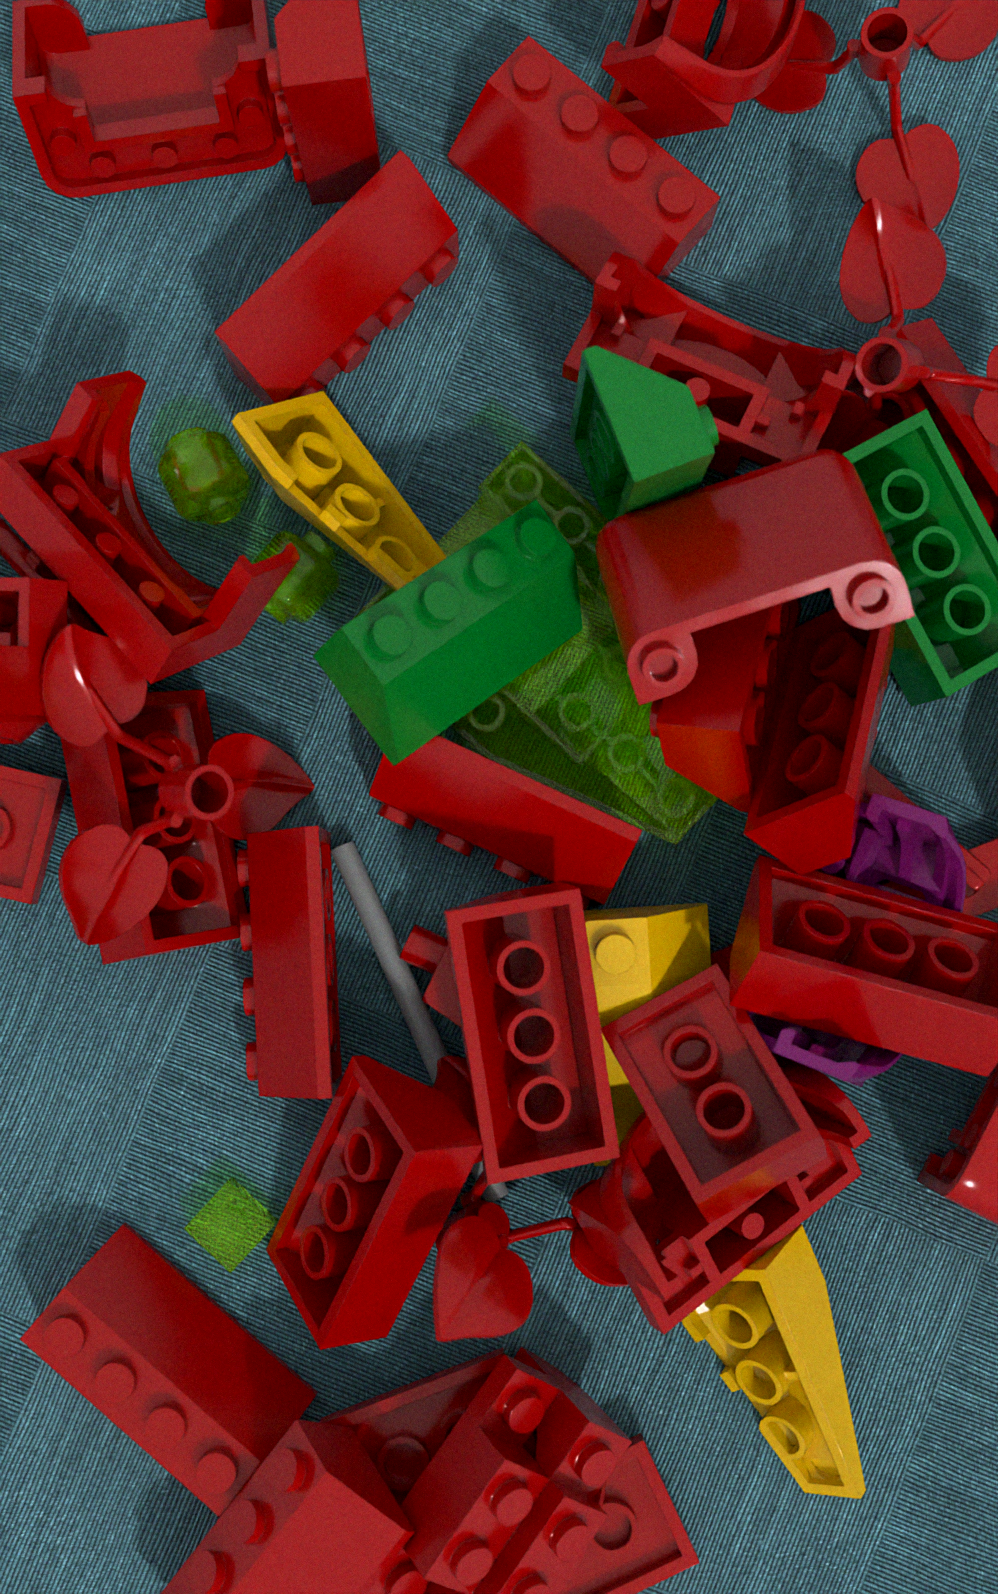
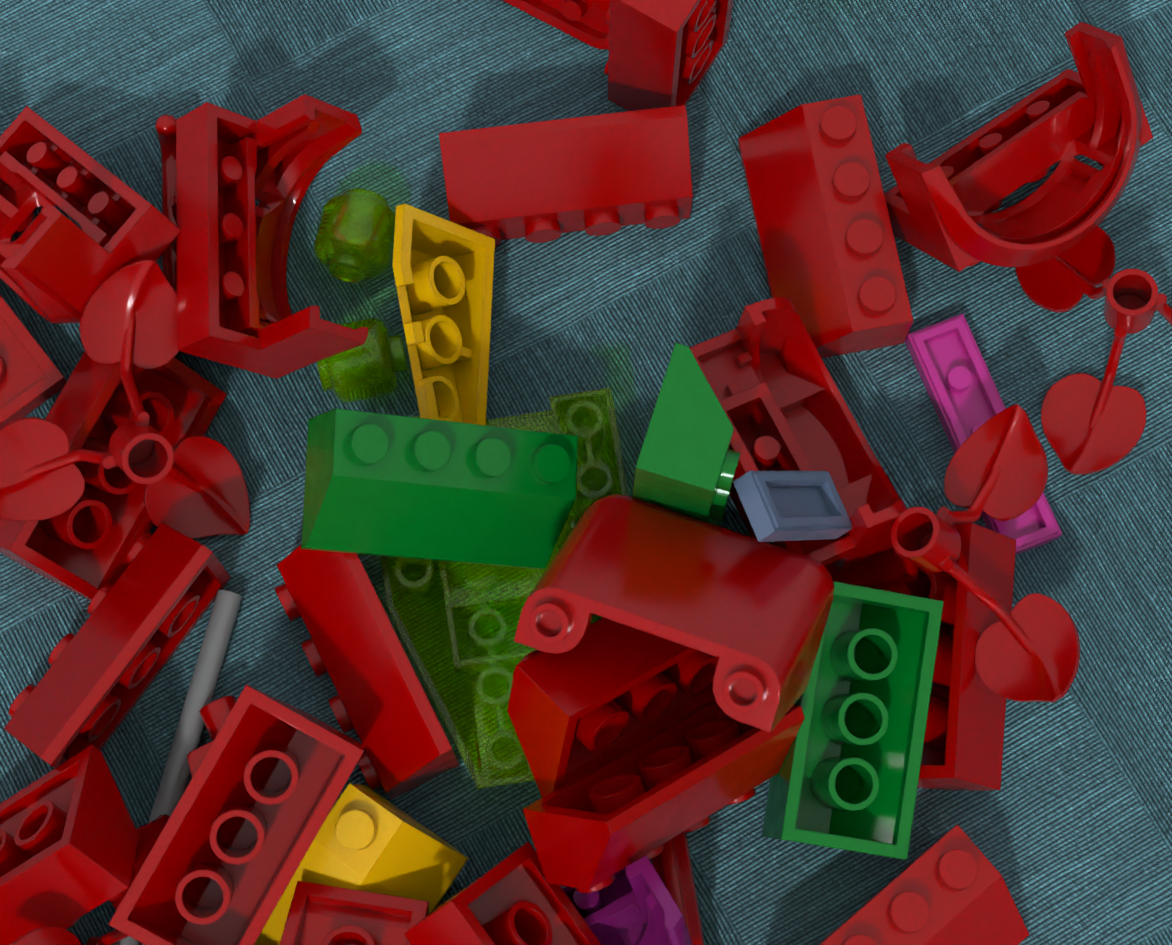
camera: 40 degrees right, 10 degrees down
none -> sand blue tile [733,471,853,542]
none -> dark pink tile [905,314,1062,555]

